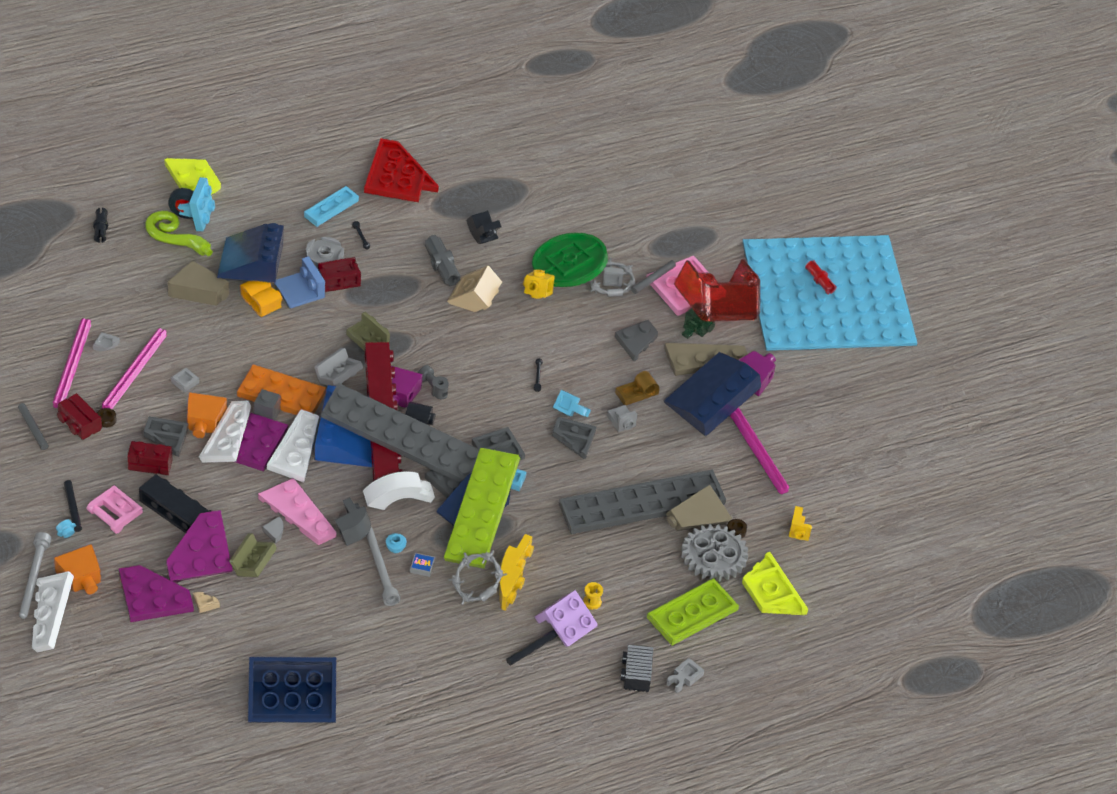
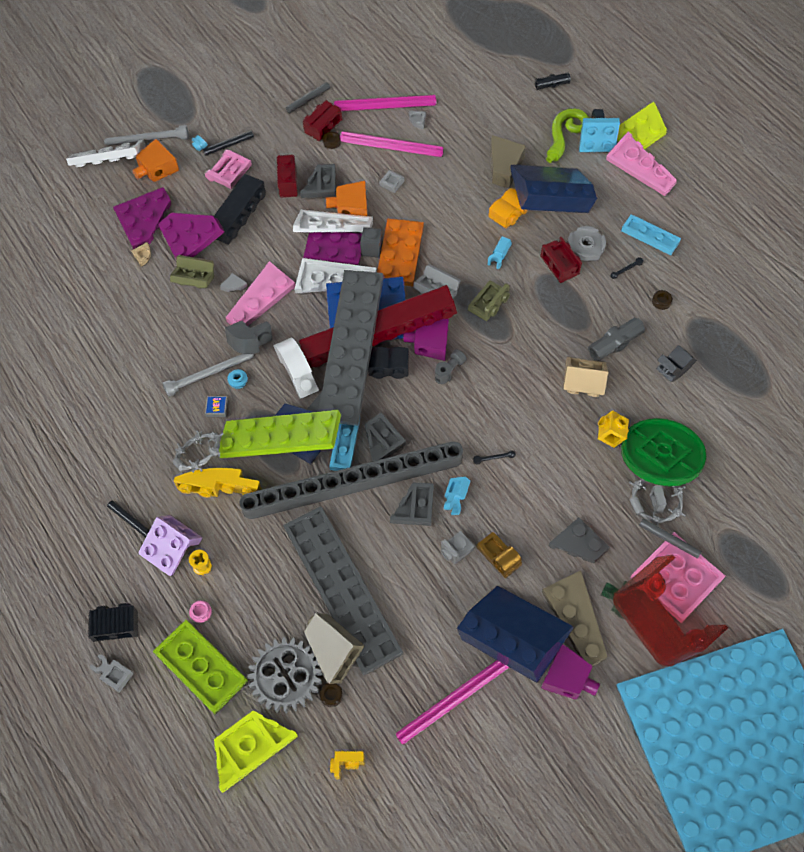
camera: 85 degrees right, 15 degrees up
dark blue slope [248,657,337,723] -> none
medium blue bracket [274,256,325,308] -> none
red wing [364,138,439,203] -> none
red pin [805,260,837,295] -> none
none -> bright pink plate [189,601,212,623]
none -> dark grey beam [239,441,463,519]
none -> medium azure bar [487,237,512,269]
none -> bright pink wing [606,131,677,196]
none -> dark brown tile [652,290,673,310]

